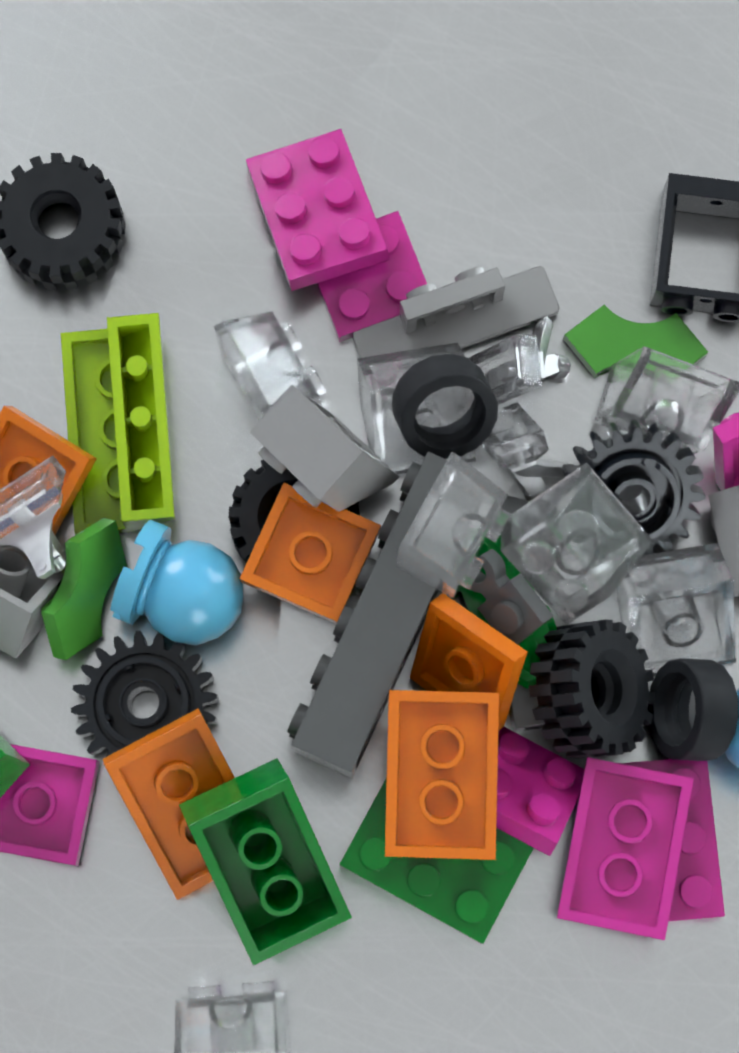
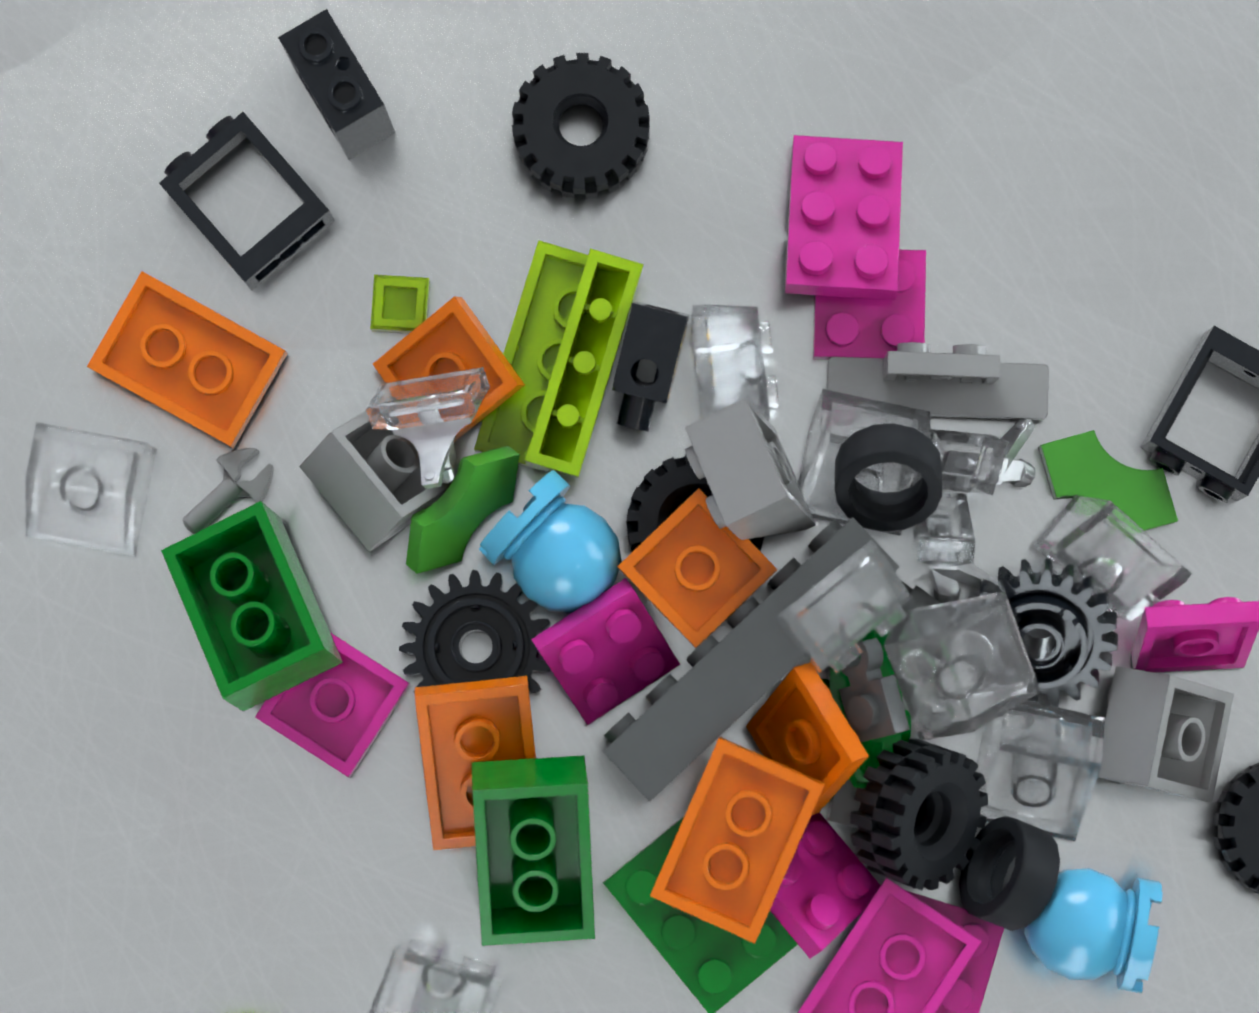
camera: 25 degrees right, 5 degrees up
none -> dark pink plate [531,578,680,725]
none -> black torso [612,302,690,432]

